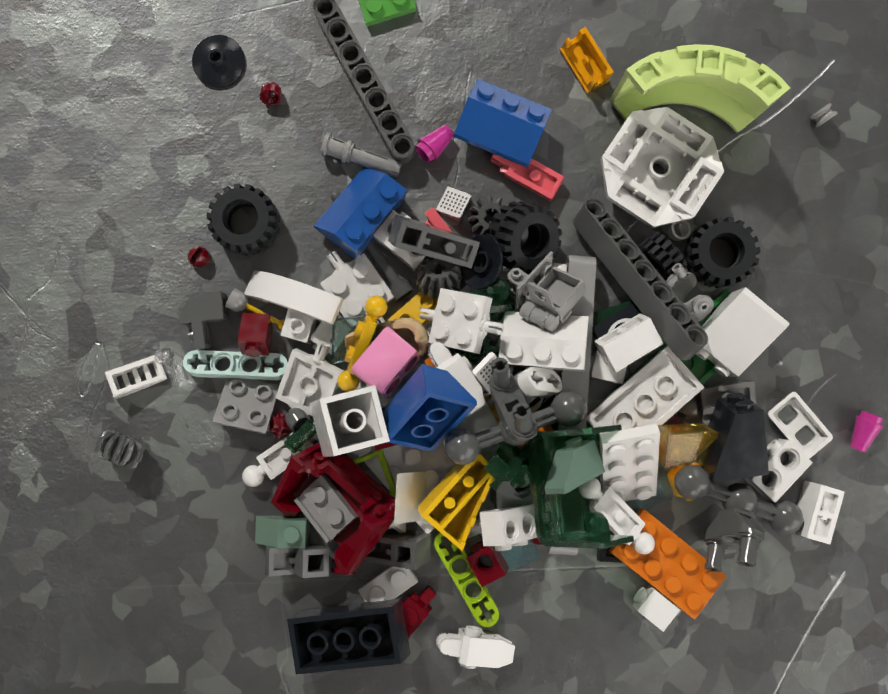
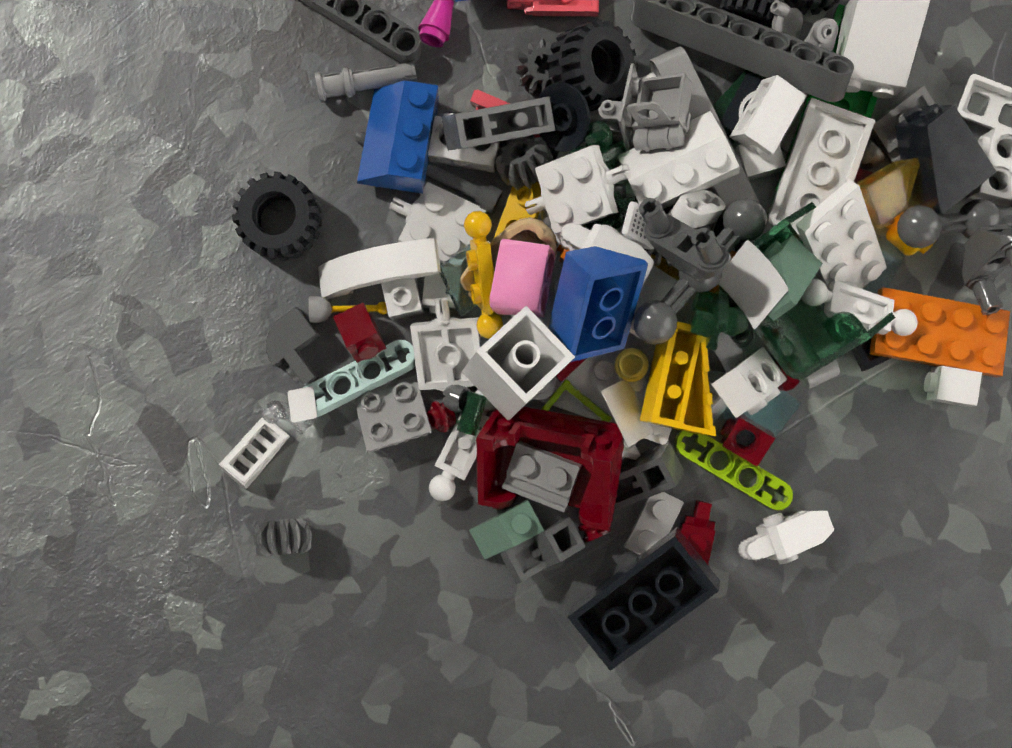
camera: 25 degrees left, 0 degrees up
dark red hinge [188,246,211,268] -> none
black dish [192,35,245,88] -> none
dark red hinge [260,82,282,106] -> none
white slope [436,186,472,222] -> none
none -> white sticker [288,386,317,423]
none -> light yellow plate [615,348,649,382]
none -> white sticker [718,240,788,329]

